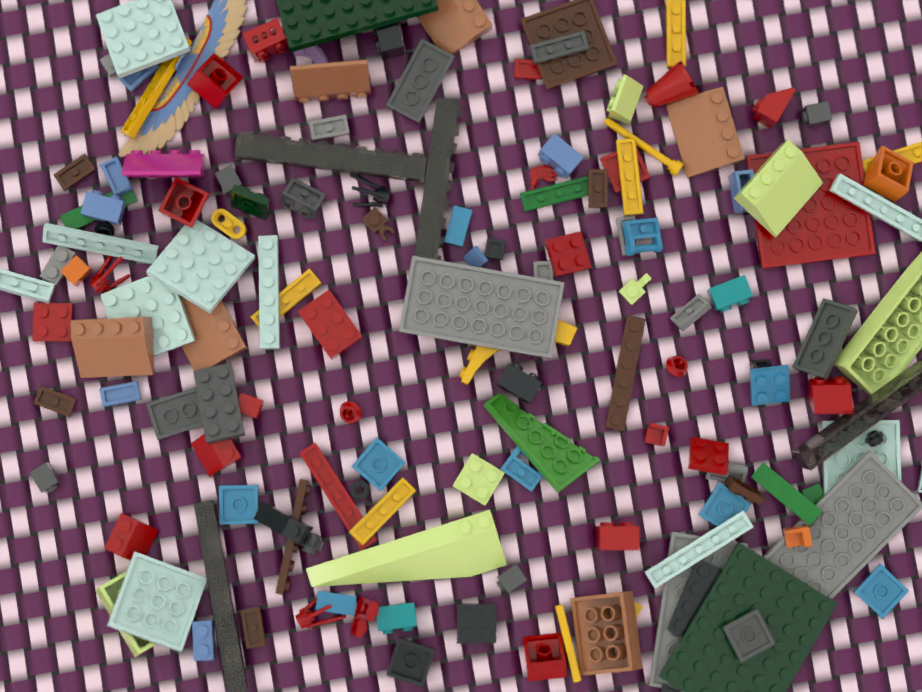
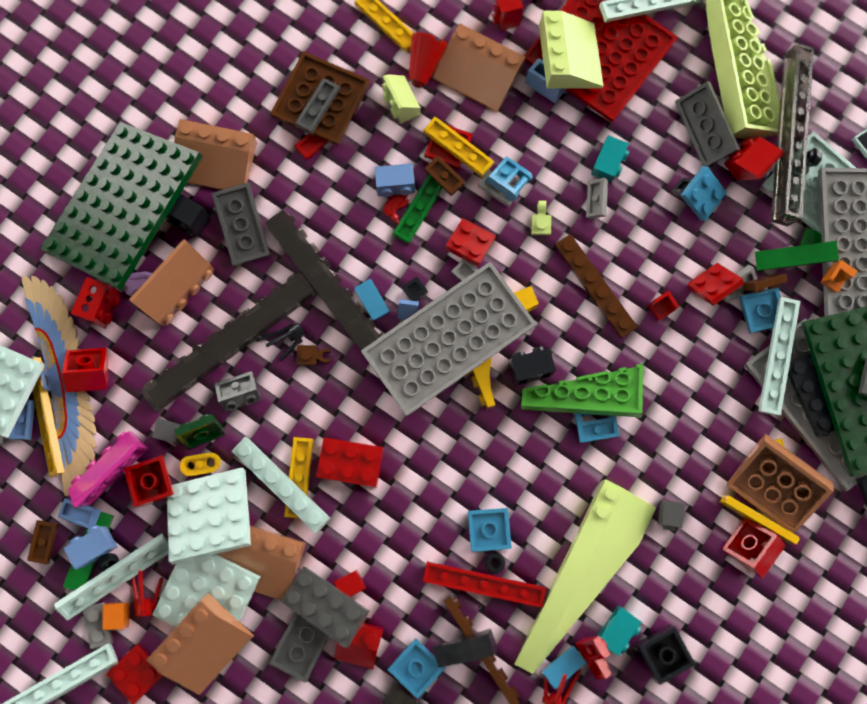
camera: 40 degrees left, 5 degrees down
medium blue tile [100,381,142,407] -> none
dark grey gear [300,533,324,555] -> none
light grey plate [309,115,350,141] -> none
red hat [340,401,362,423] -> none
yellow tile [349,477,416,546] -> none
yellowish green plate [453,453,505,506] -> none
black brick [457,603,496,644] -> none
red brick [596,522,640,550] -> none
yellow piece [604,118,684,176] -> none
red hat [666,356,688,377] -> none

